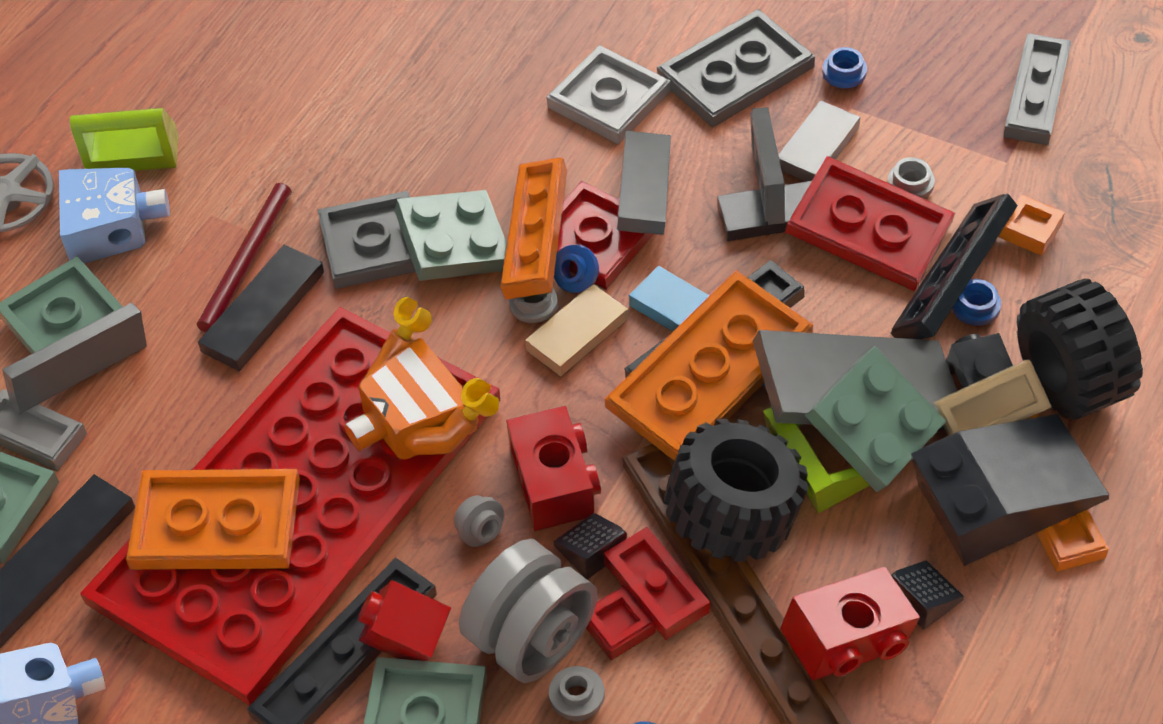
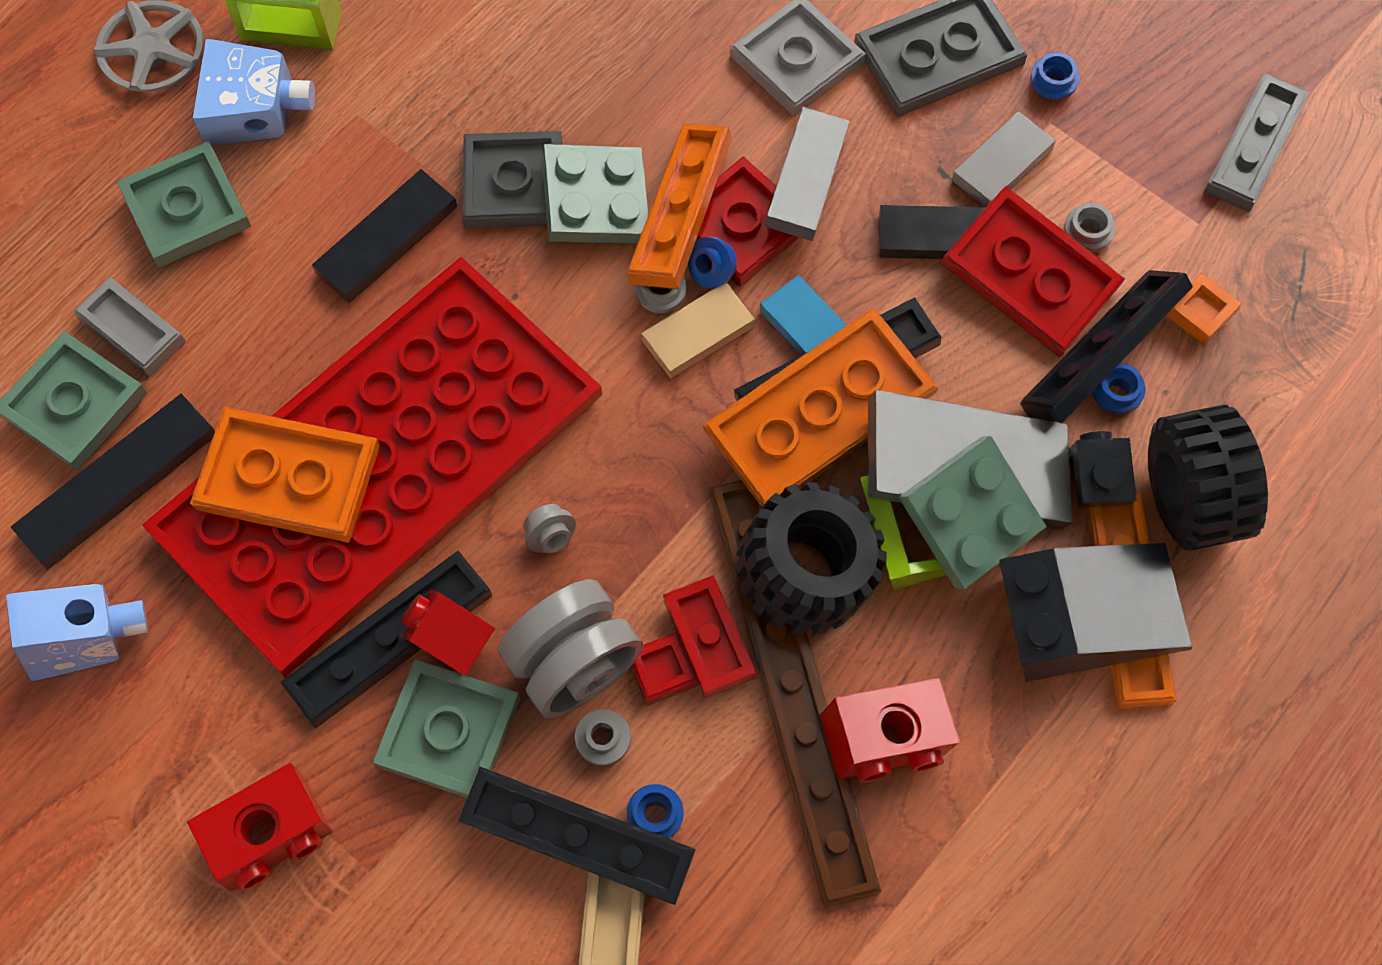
camera: 10 degrees right, 15 degrees up
dark grey tile [2,303,147,414] -> none
dark red bar [197,183,292,333] -> none
torso [345,297,500,459] -> none
red brick [506,405,601,531] -> none
black slope [553,513,627,580] -> none
dark grey tile [750,107,785,225] -> none
black slope [891,560,964,630] -> none
tan tile [933,360,1051,436] -> none

